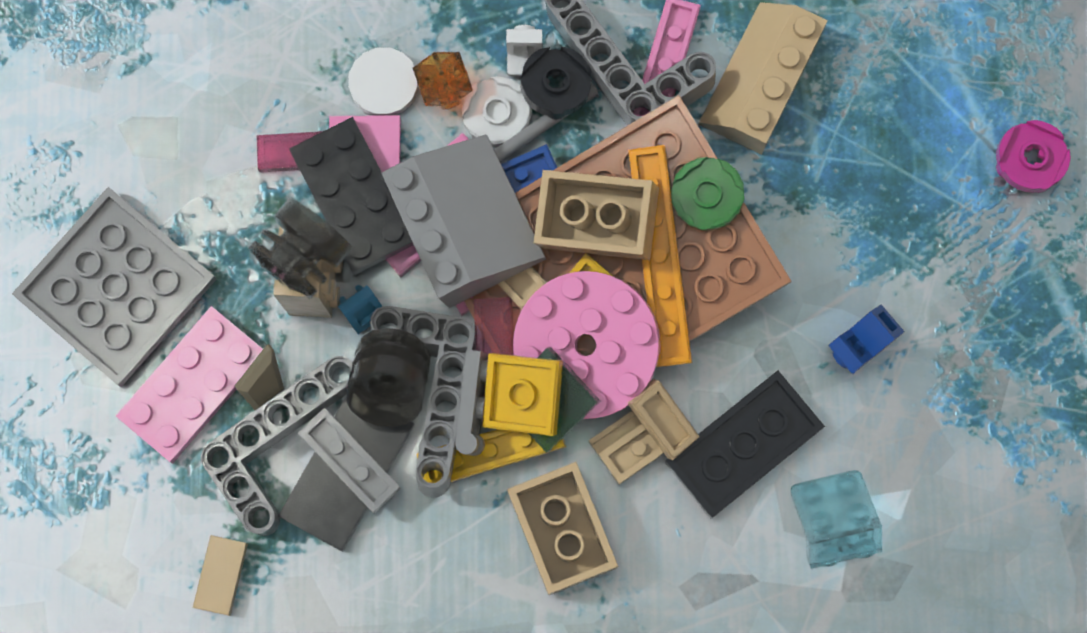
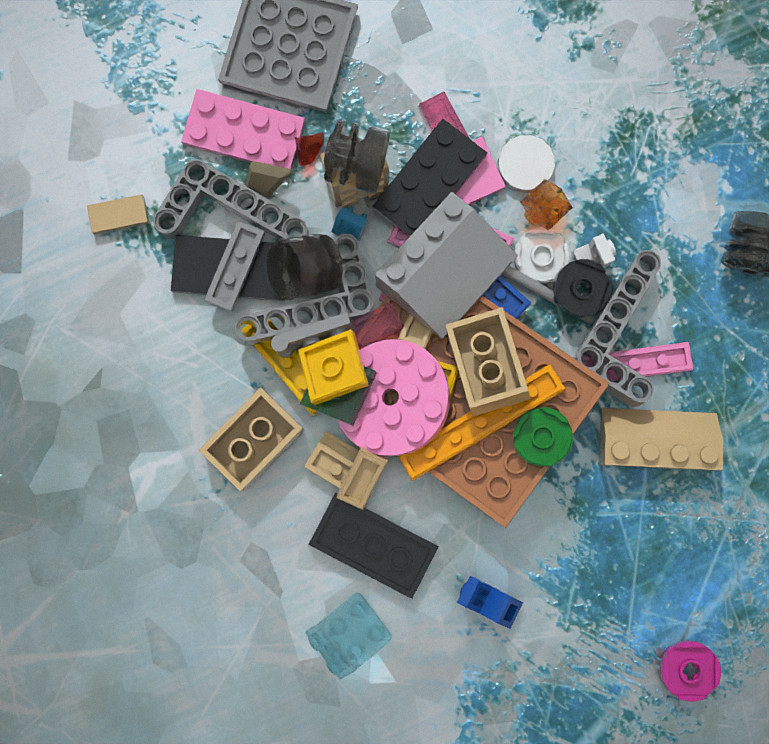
camera: 65 degrees right, 5 degrees up
none -> clear red tile [295,132,324,166]

